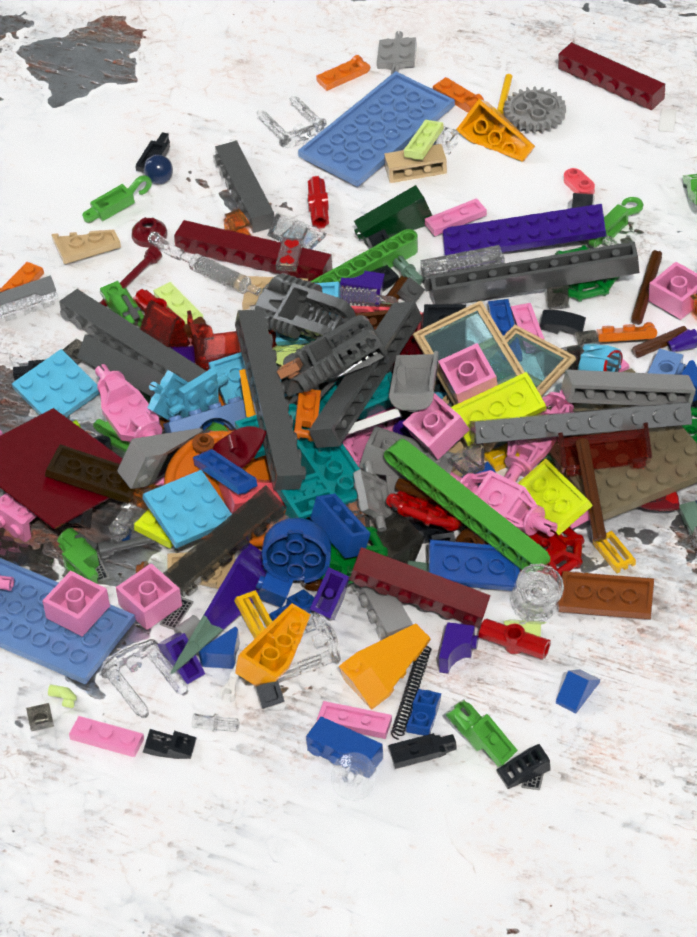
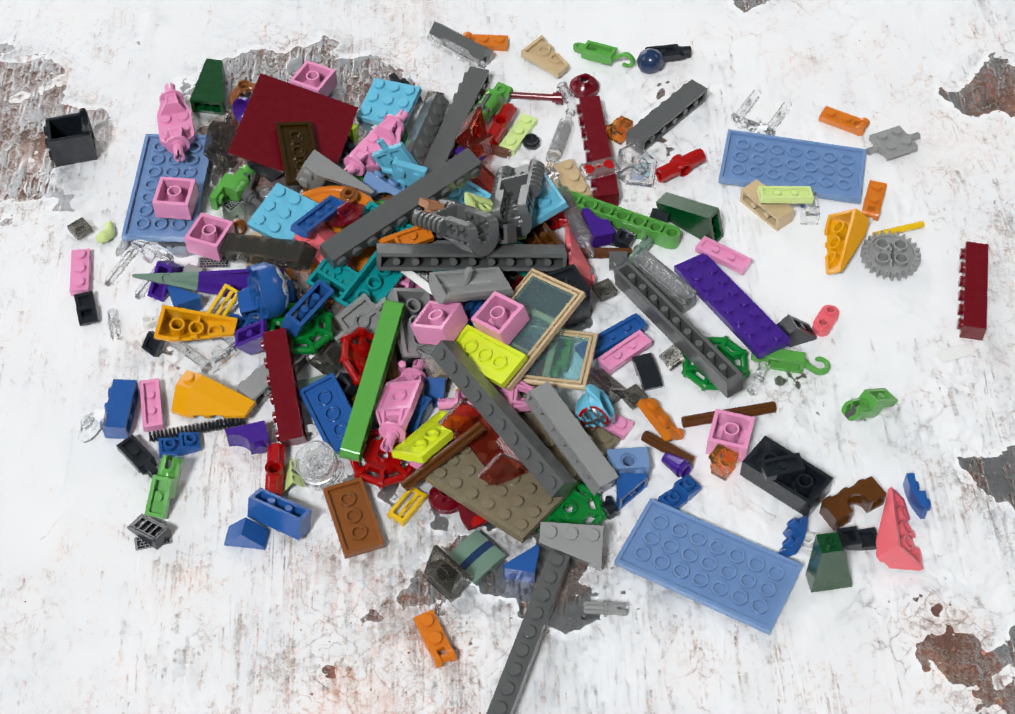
camera: 60 degrees right, 5 degrees up
none -> blue brick [247,487,312,540]
none -> dark red piece [428,486,459,514]
none -> black plate [523,133,540,149]

